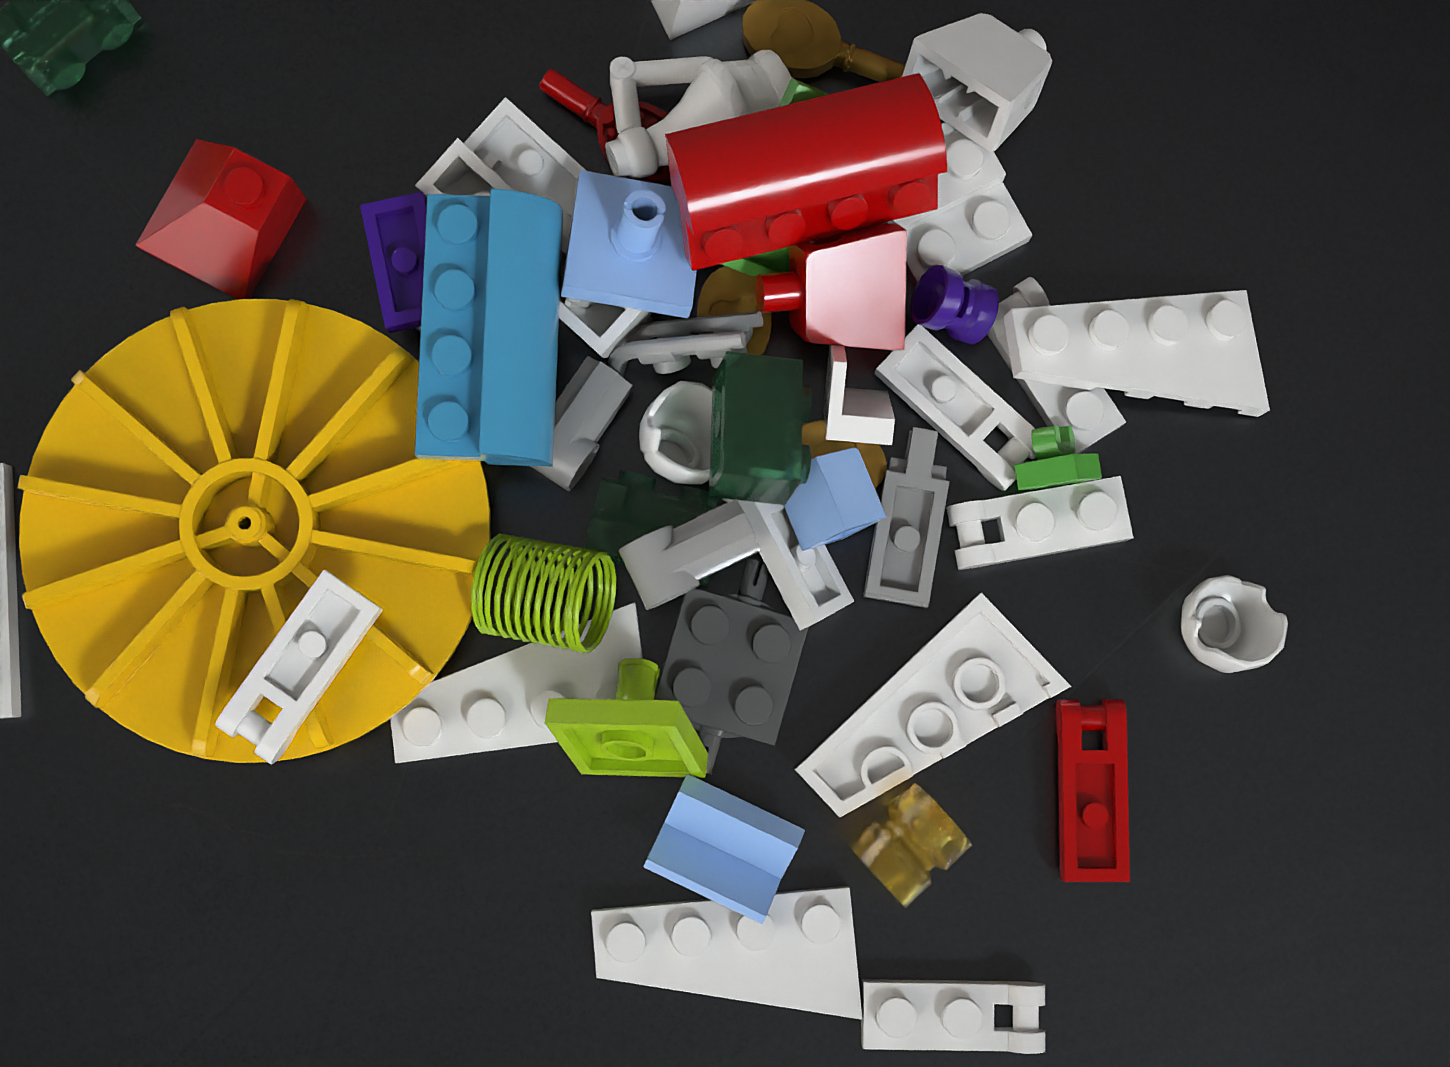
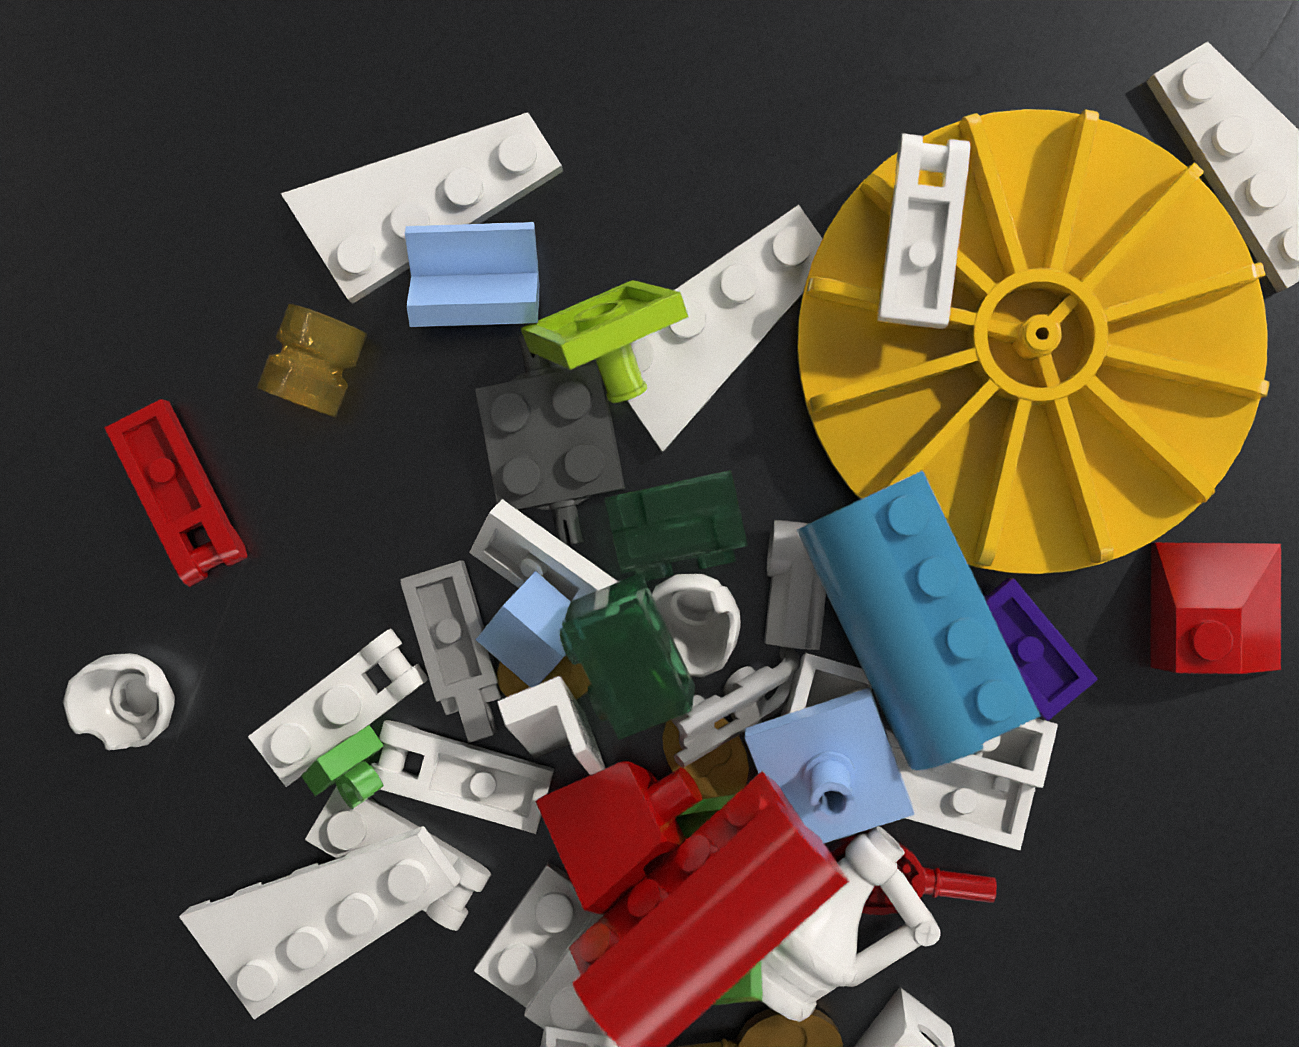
camera: 155 degrees right, 5 degrees up
lime piece [471,533,616,653] -> none
light grey piece [618,499,761,610] -> none
white wing [794,593,1071,817] -> none
white plate [861,979,1045,1054] -> none
dark purple wheel [910,264,999,345] -> none

